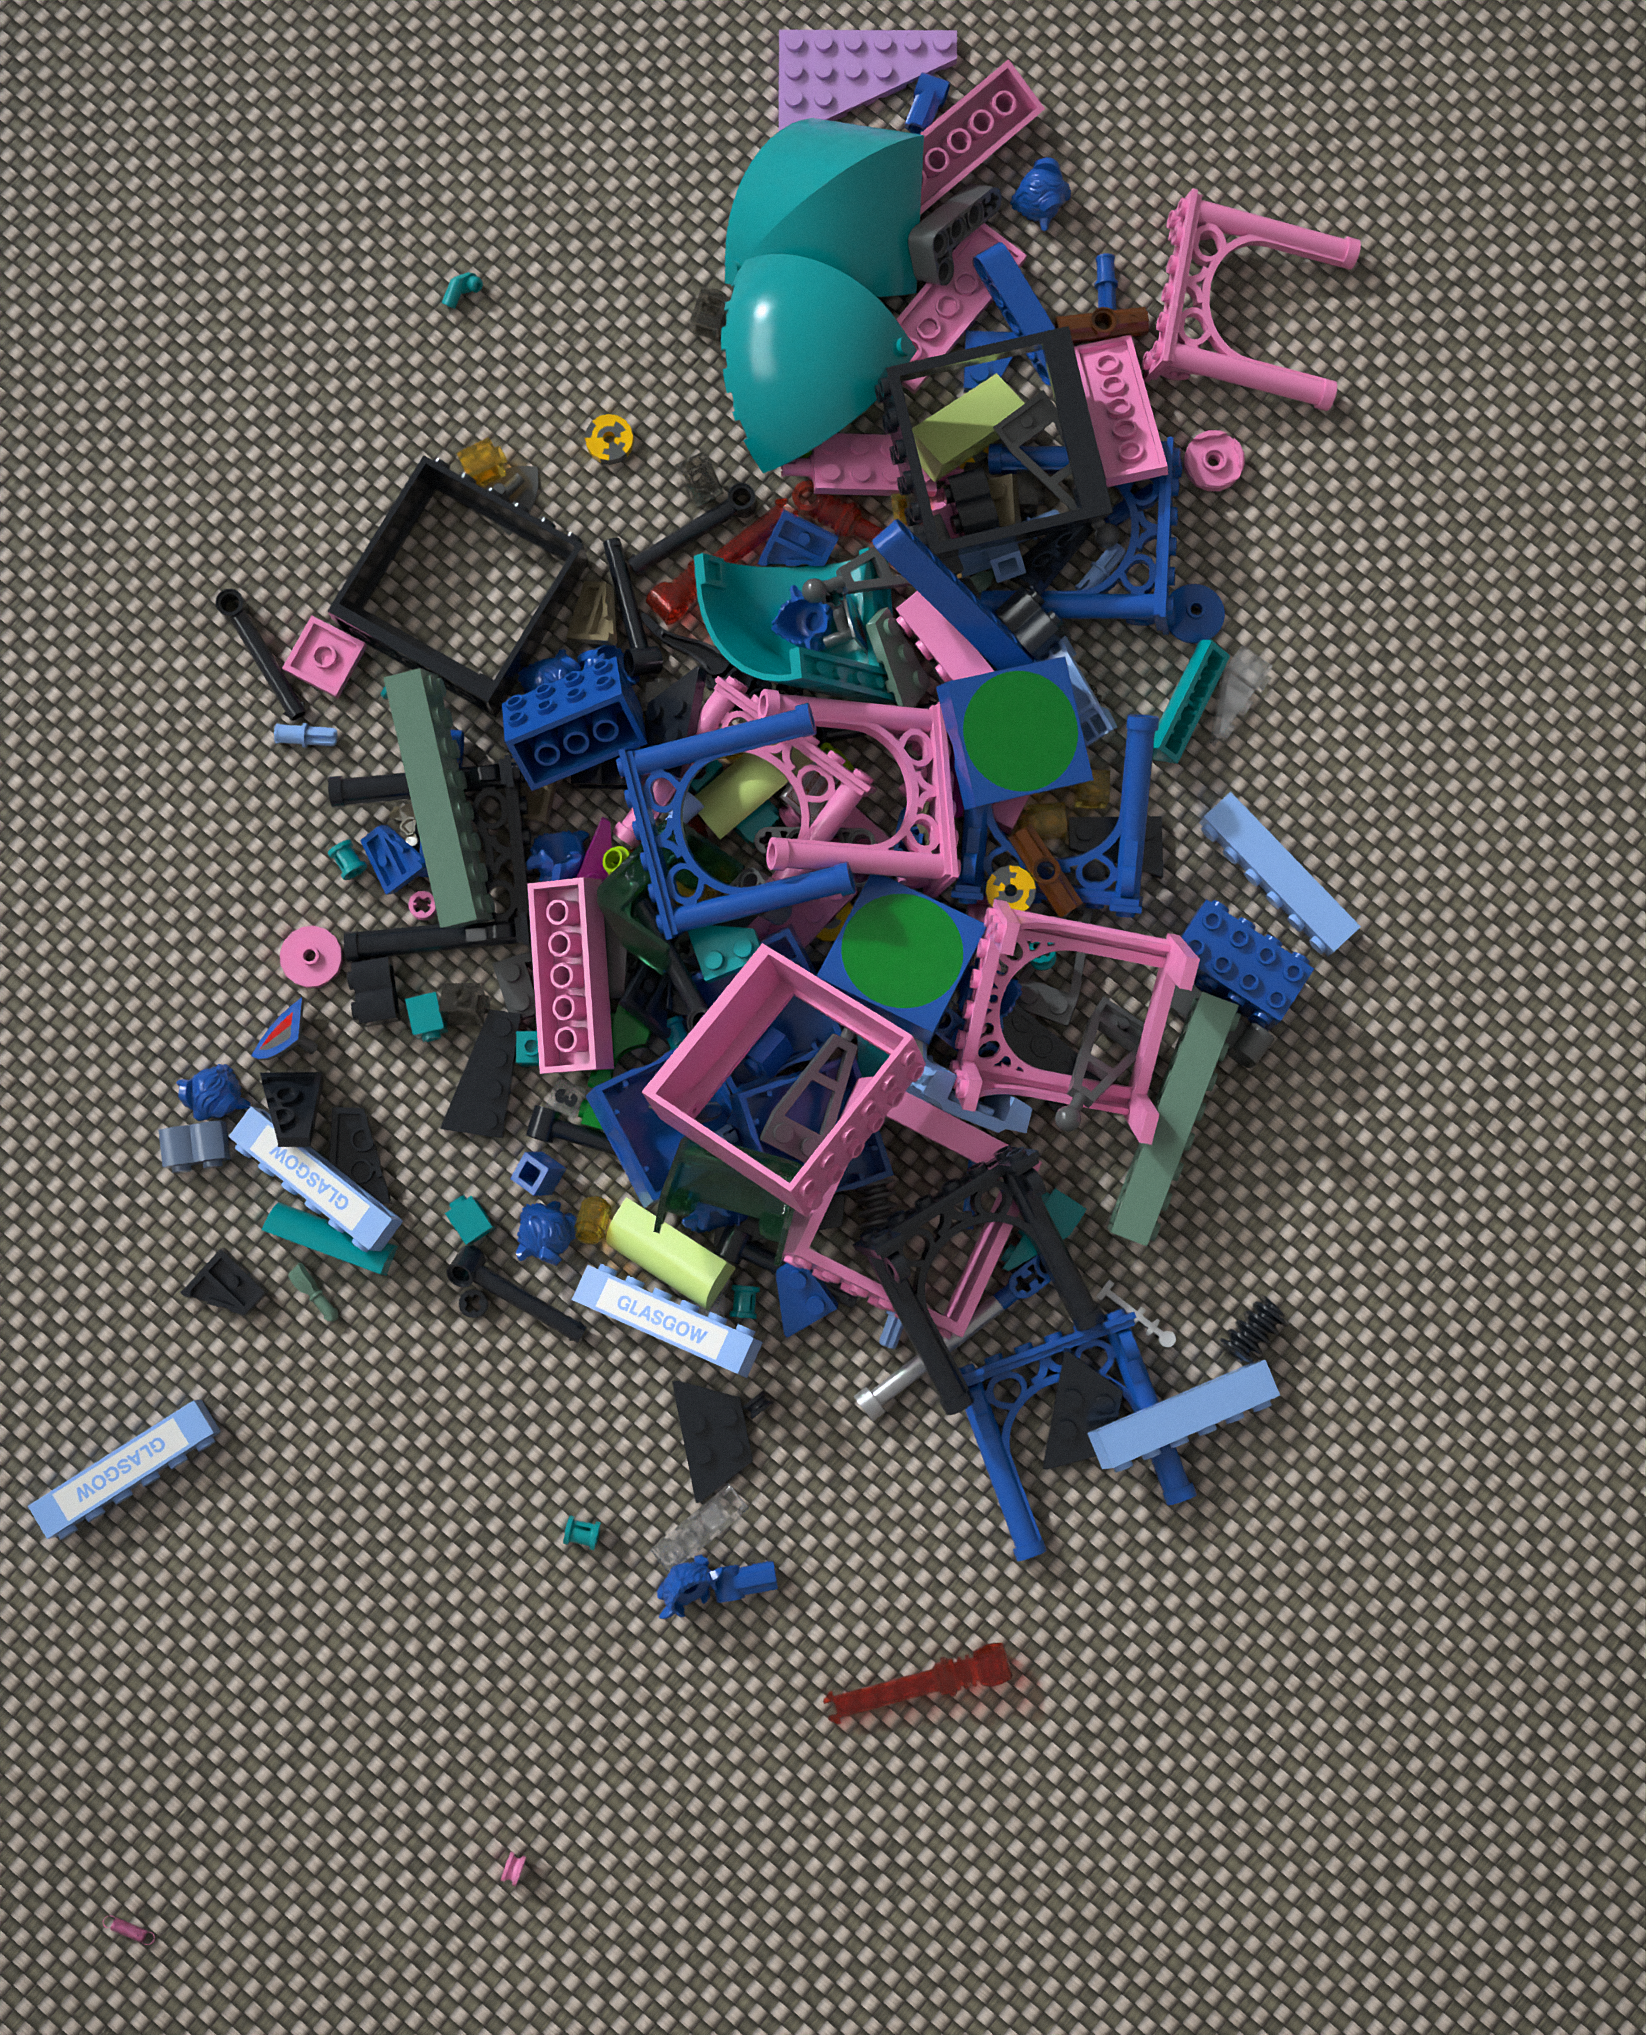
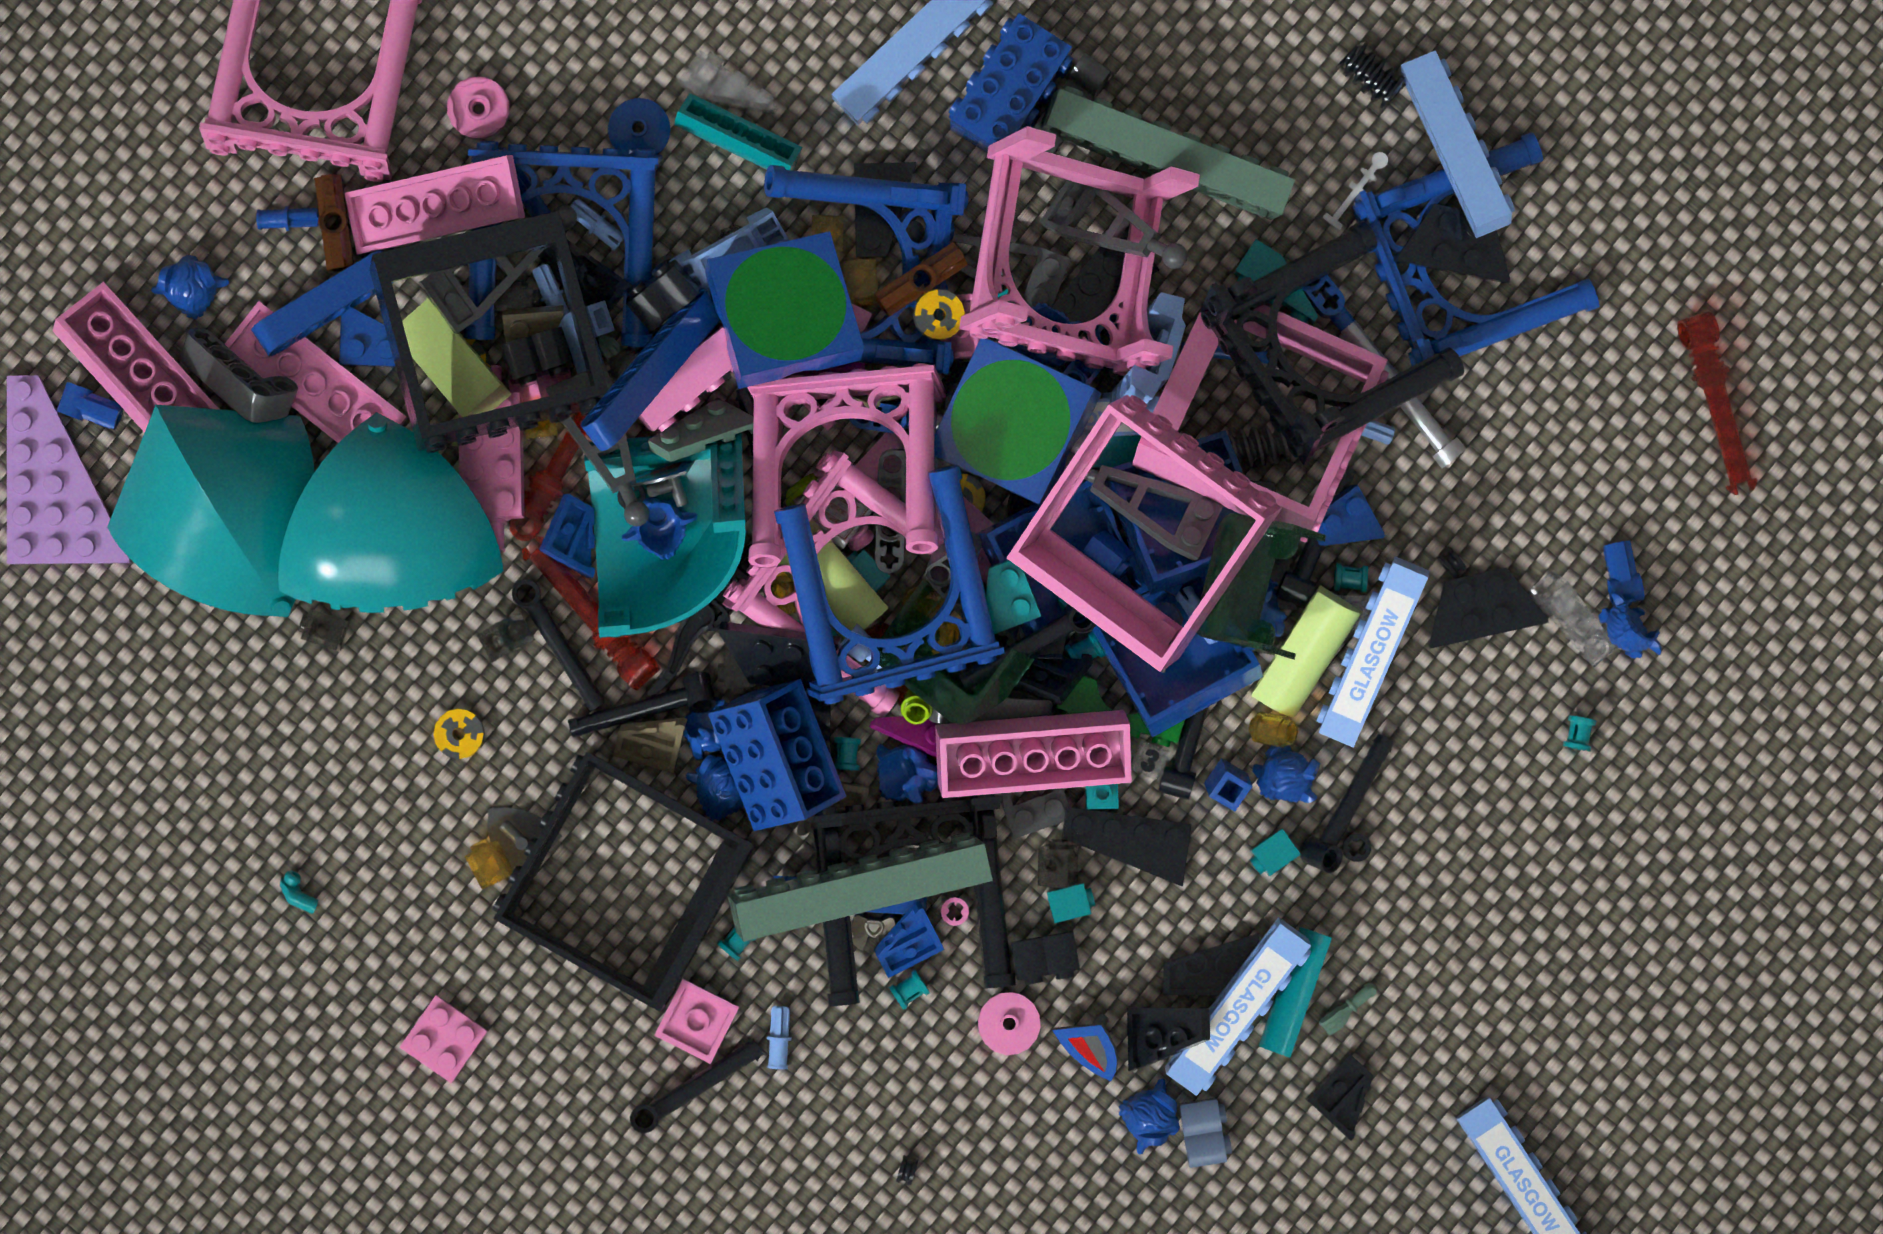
camera: 85 degrees left, 5 degrees up
none -> bright pink plate [399,995,488,1083]
none -> teal bush [834,737,861,771]
none -> black bush [896,1155,919,1186]

